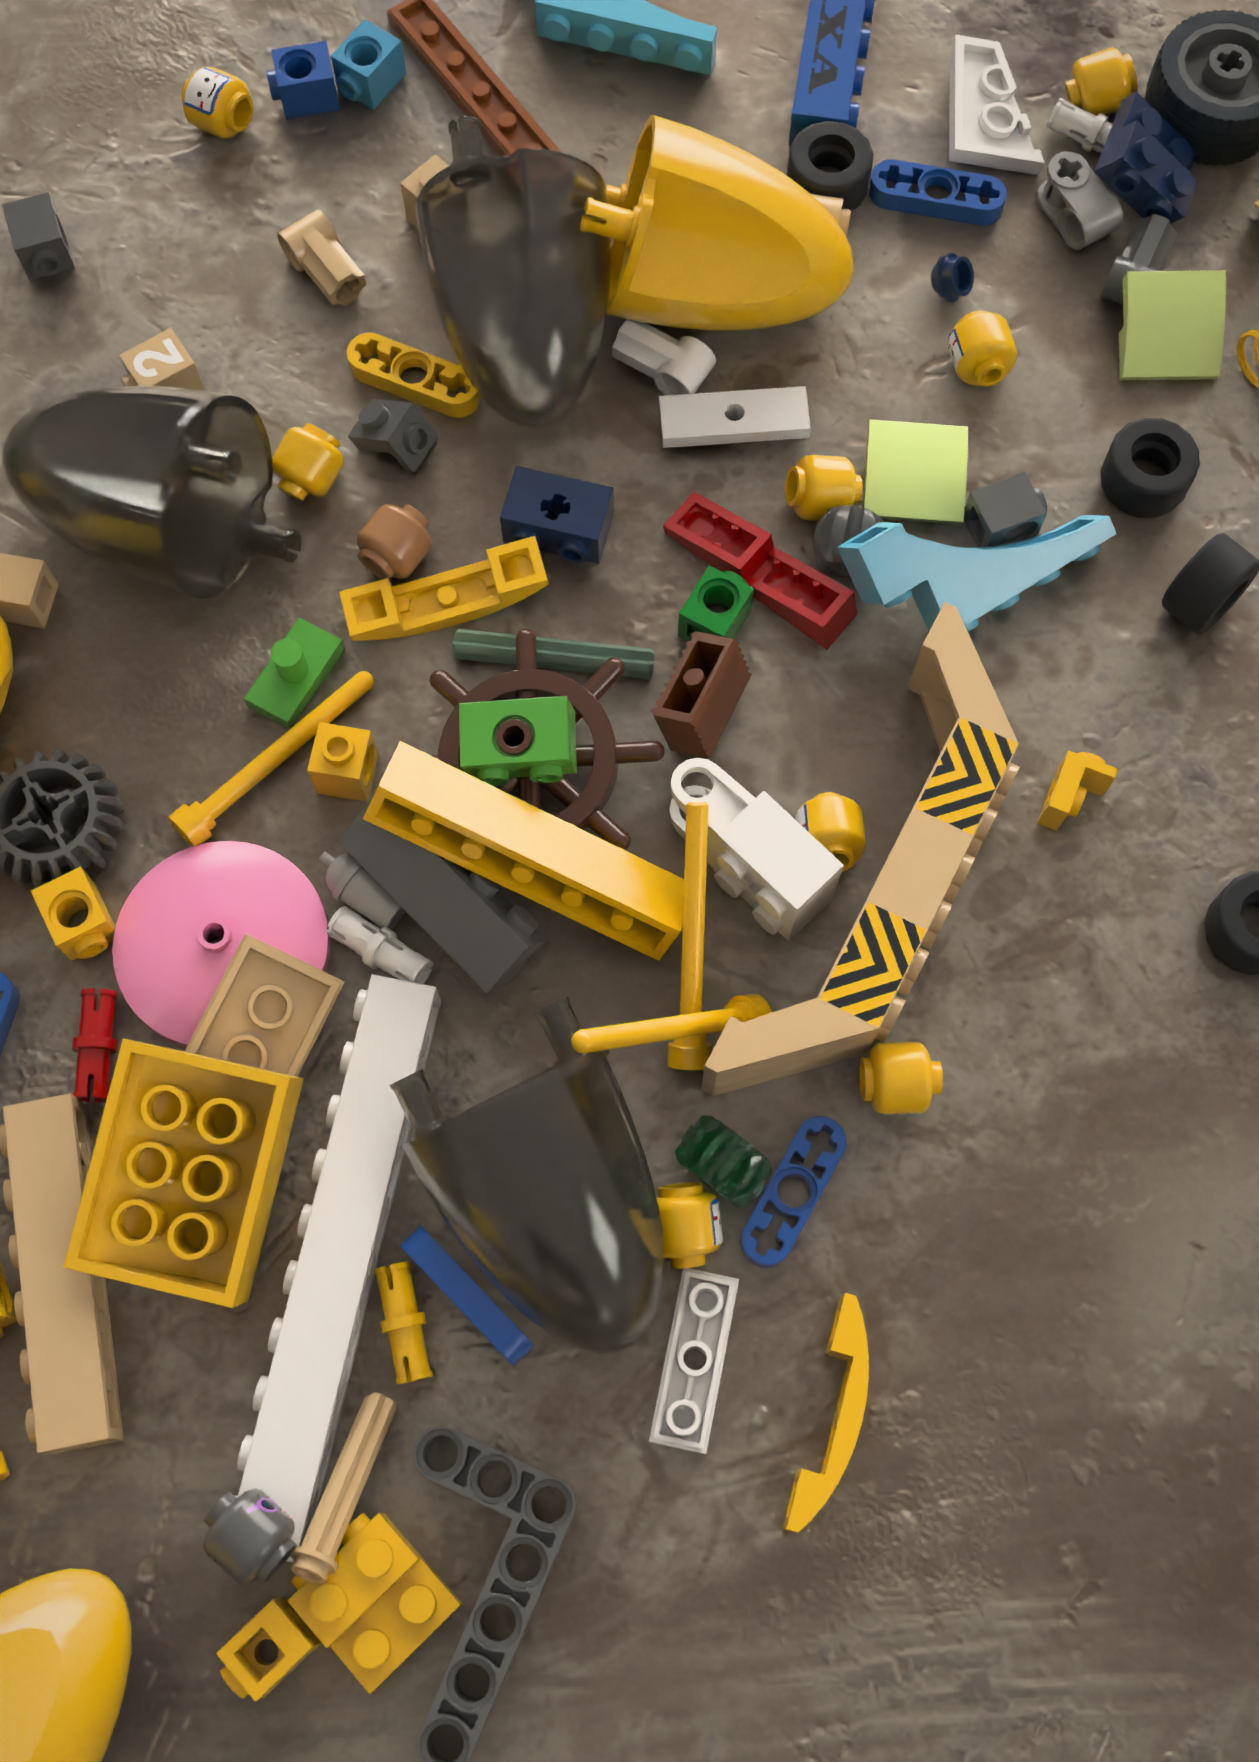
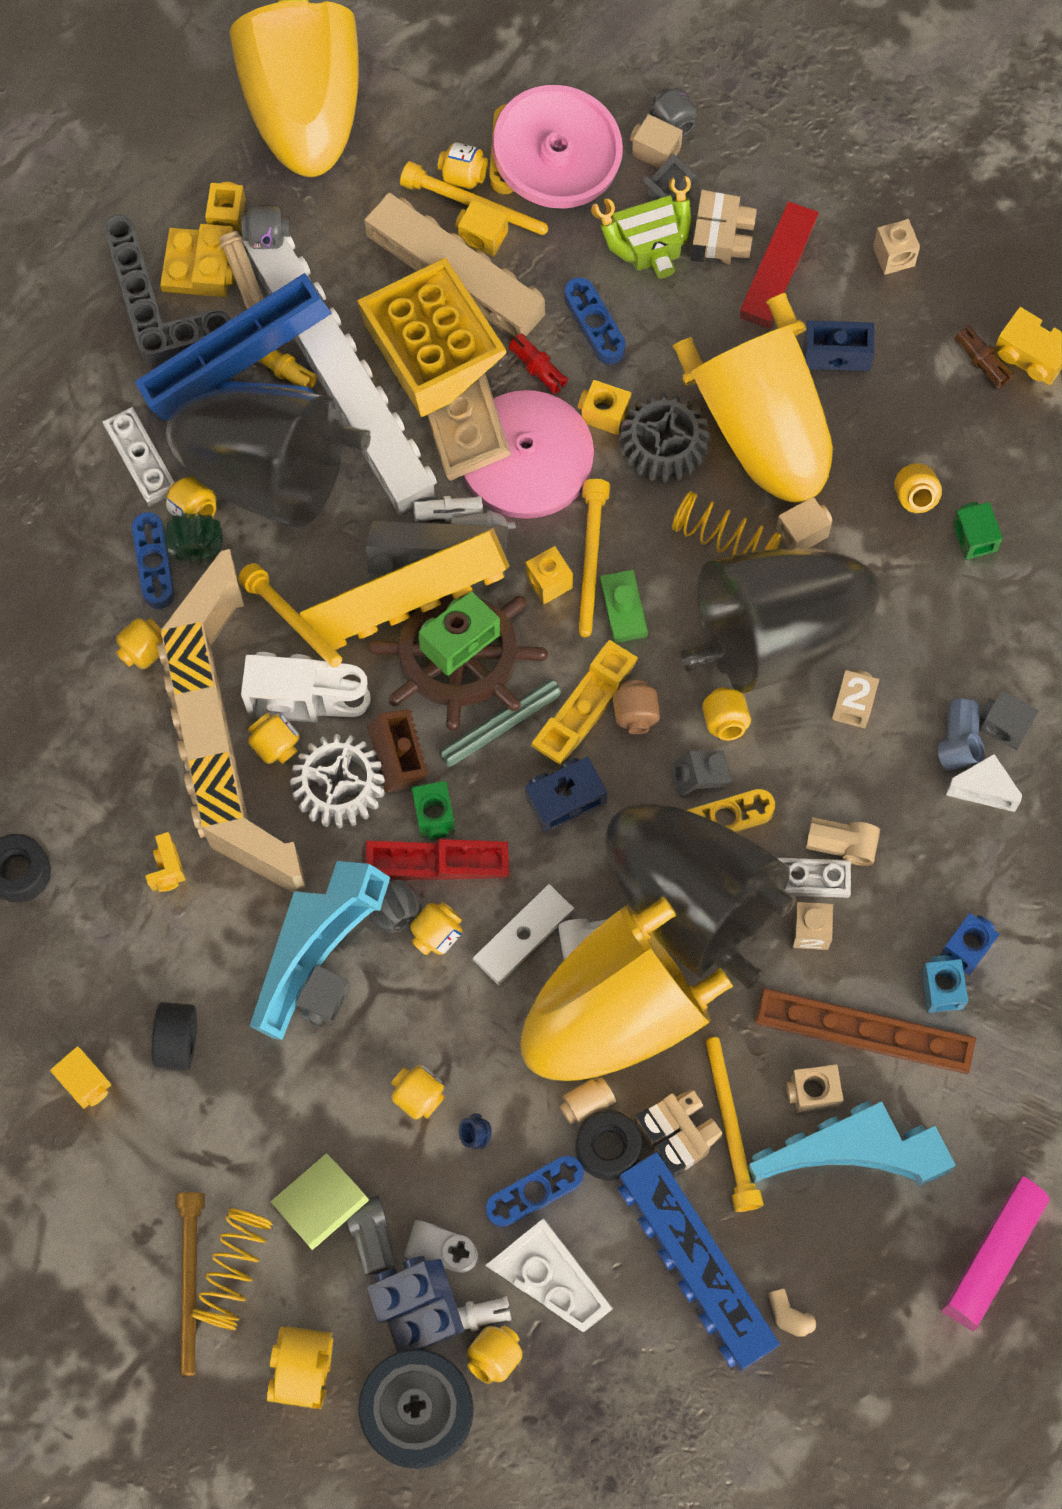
camera: 140 degrees right, 0 degrees up
yellow head [181,67,254,139] -> none
yellow piece [571,994,772,1054] -> none
yellow slope [782,1293,869,1533] -> none
yellowish green slope [863,419,968,525] -> none
black tyre [1100,418,1200,517] -> none
none -> blue brick [135,273,332,421]
none -> white gear [290,734,385,829]
none -> tan hips [634,1089,722,1178]
none -> yellow piece [672,491,782,573]
none -> yellow piece [705,1037,764,1212]
none -> white tile [743,856,851,898]
none -> tan brick [786,1064,843,1113]
none -> sand blue piece [938,698,985,771]
none -> white slope [946,754,1022,812]

